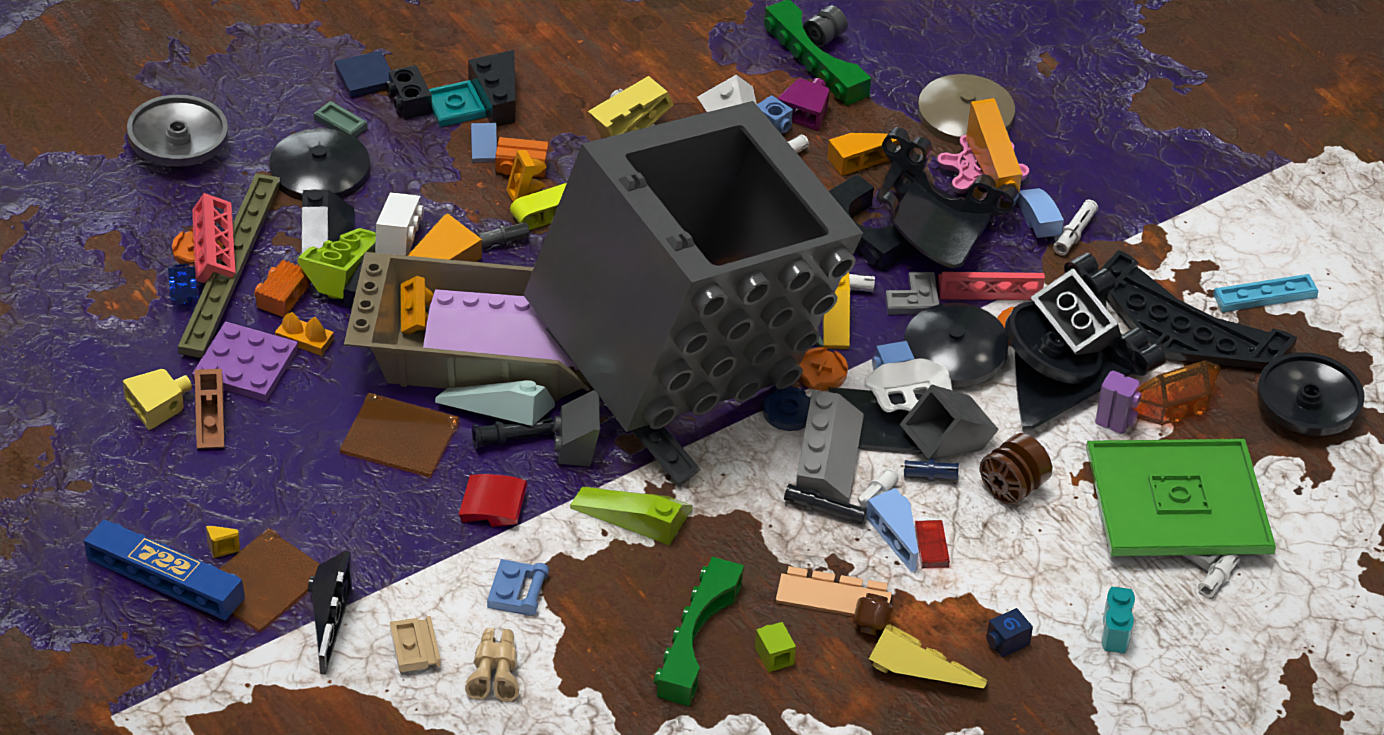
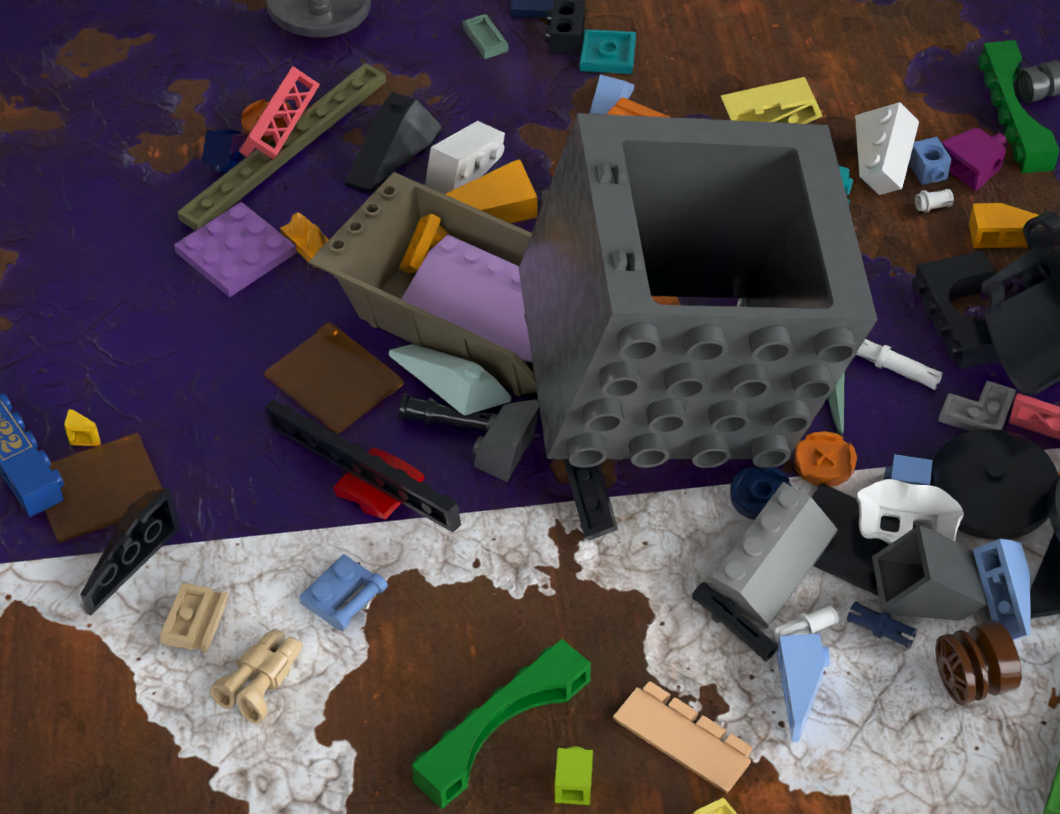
camera: 30 degrees right, 5 degrees up
light yellow torso [123,369,192,430] -> none
nougat slope [195,369,224,449] -> none
orange brick [254,259,310,317] -> none
black dish [269,128,370,201] -> none
lime wedge [298,228,376,299] -> none
black wedge [468,50,516,127] -> none
lime wedge [570,487,693,545] -> none
yellow slope [822,273,850,349] -> none
reddish brown head [853,593,893,636] -> none
clear red tile [914,520,950,569] -> none
none -> black plate [265,399,461,533]
none -> light blue slope [973,539,1030,641]

